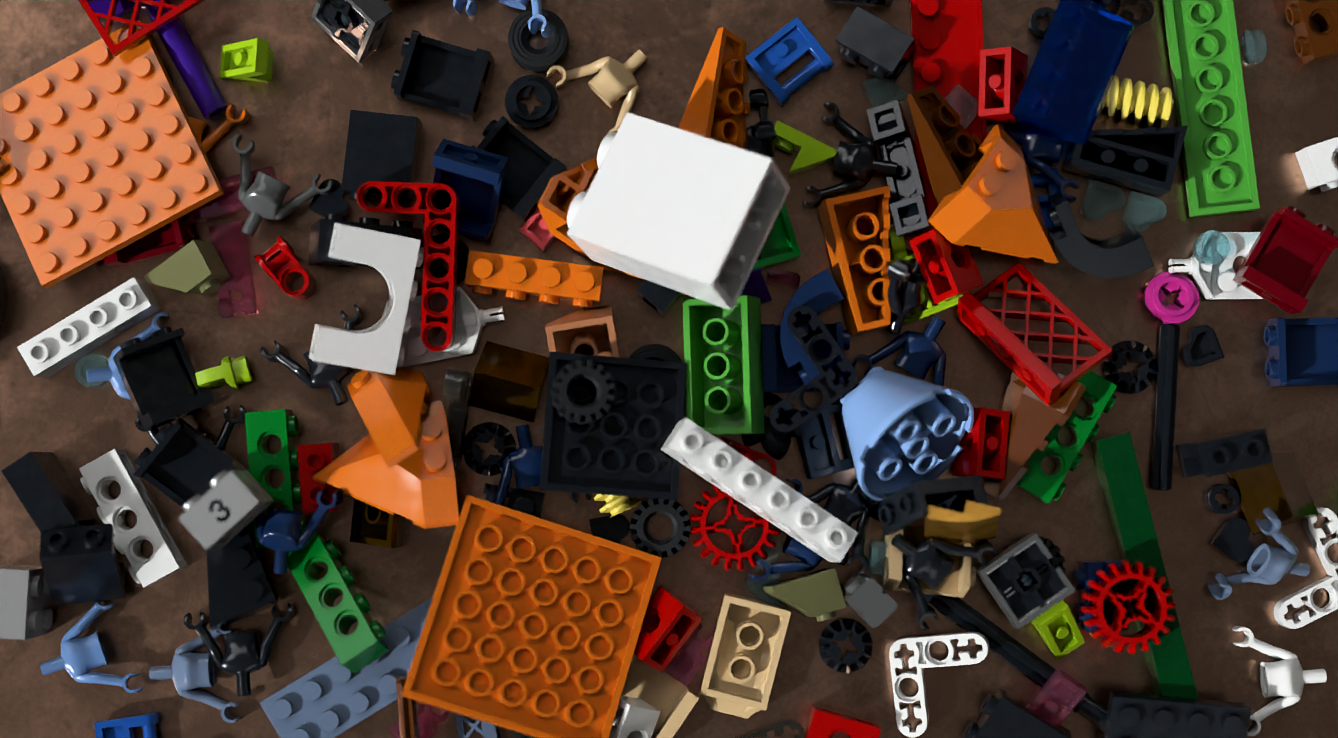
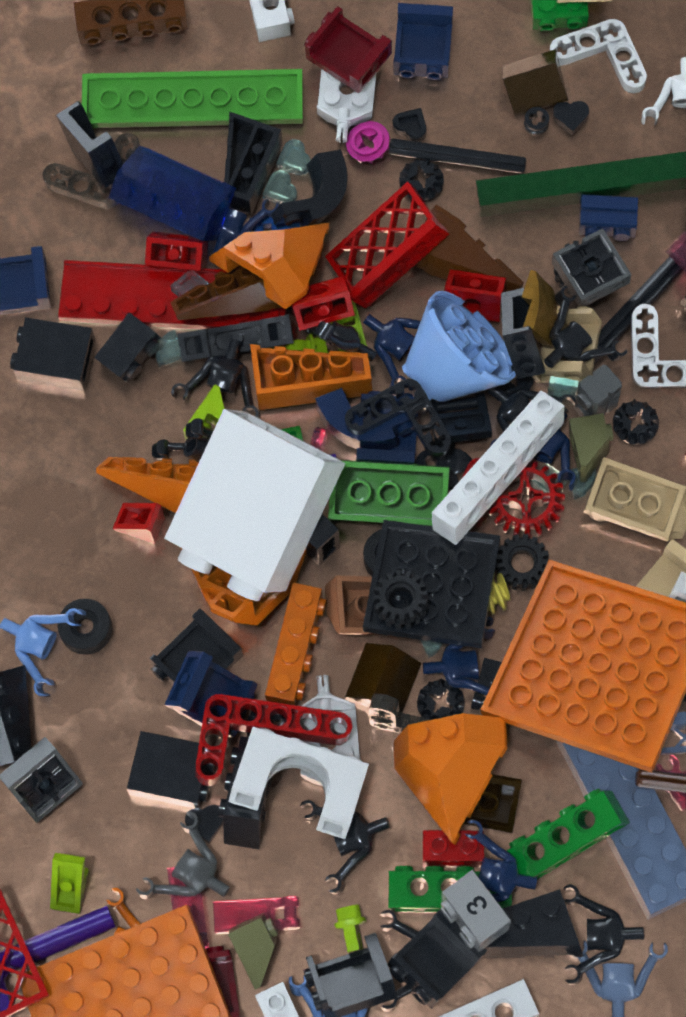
camera: 85 degrees left, 15 degrees down
red piece [254,236,316,300] -> none
orange wedge [347,368,430,469] -> none
black panel [391,30,493,122] -> none
black gear [505,75,558,129] -> none
coral tile [518,207,557,252] -> none
tan piece [547,50,648,134] -> none
black tile [589,514,630,544] -> none
red brick [634,586,703,673] -> none
clear pink plate [665,623,714,687] -> none
blue plate [745,16,834,106] -> none
green brick [1015,366,1117,504] -> none
black bush [1028,7,1061,40] -> none
lime slope [1031,600,1085,661] -> none
red gear [1081,560,1177,654] -> none
light yellow piece [1098,74,1174,128] -> none
black panel [1176,428,1273,478] -> none
clear light blue tile [1193,230,1230,265] -> none
sand blue piece [1207,507,1310,600] -> none
clear light blue tile [1240,29,1267,64] -> none
none -> red slope [112,503,165,544]

